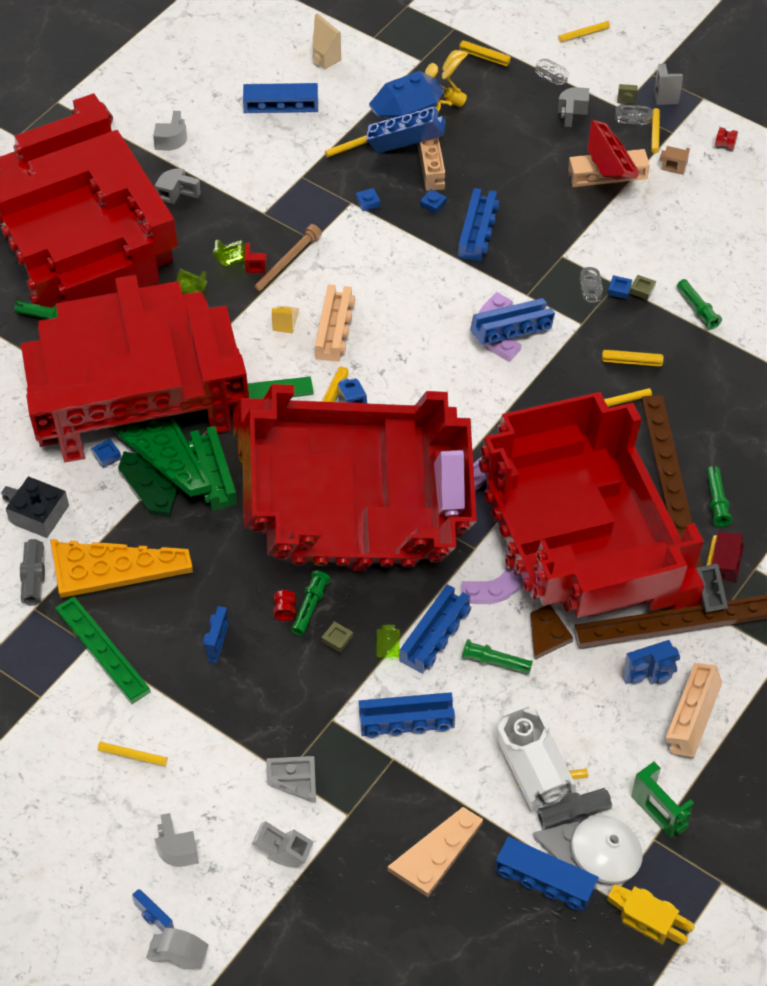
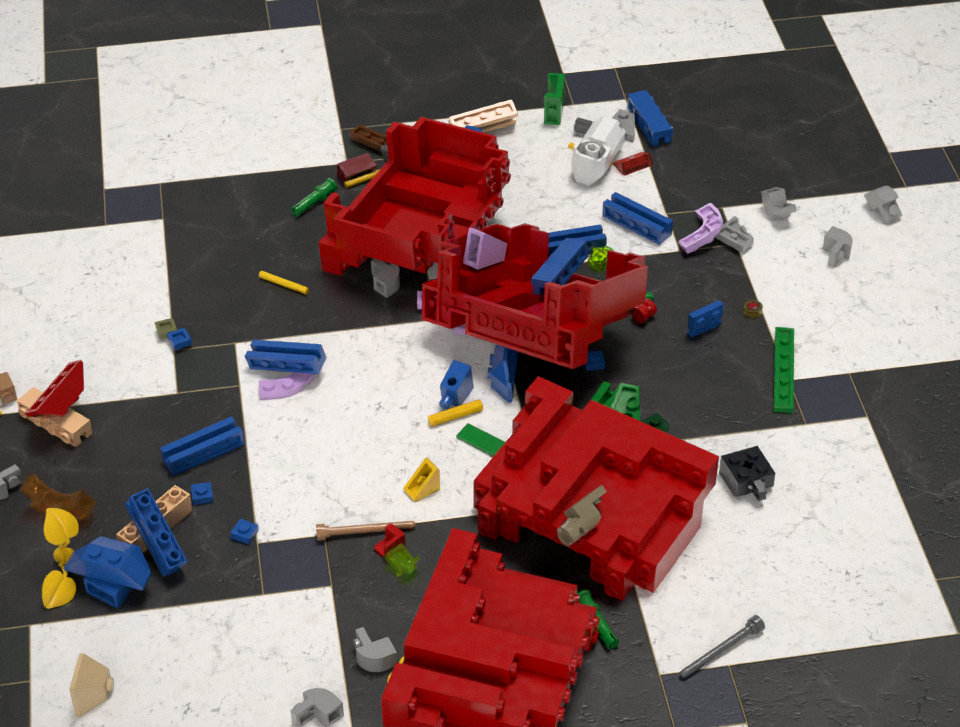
camera: 135 degrees left, 10 degrees down
dark grey piece [20,539,45,606] -> none
light orange wing [50,539,193,598] -> none
yellow bar [98,741,168,767] -> none
blue plate [132,889,174,932] -> none
blue brick [243,83,318,113] -> none
light nougat brick [315,284,355,362] -> none
yellow bar [324,135,368,158] -> none
light nougat wing [388,807,483,897] -> none
green pin [462,639,533,675] -> none
reddish brown wing [530,604,573,660] -> none
white dish [571,816,643,884] -> none
clear plate [580,267,603,302] -> none
yellow axle [602,350,664,367] -> none
yellow hinge [607,885,695,945] -> none
reddish brown plate [641,395,703,568] -> none
green pin [676,279,722,330] -> none
none -> clear orange arch [20,473,97,521]
none -> blue brick [531,238,588,295]
none -> dark tan plate [557,485,607,546]
none -> clear red slope [613,152,653,175]
none -> lavender plate [678,203,723,254]
none -> clear yellow tile [744,300,763,317]

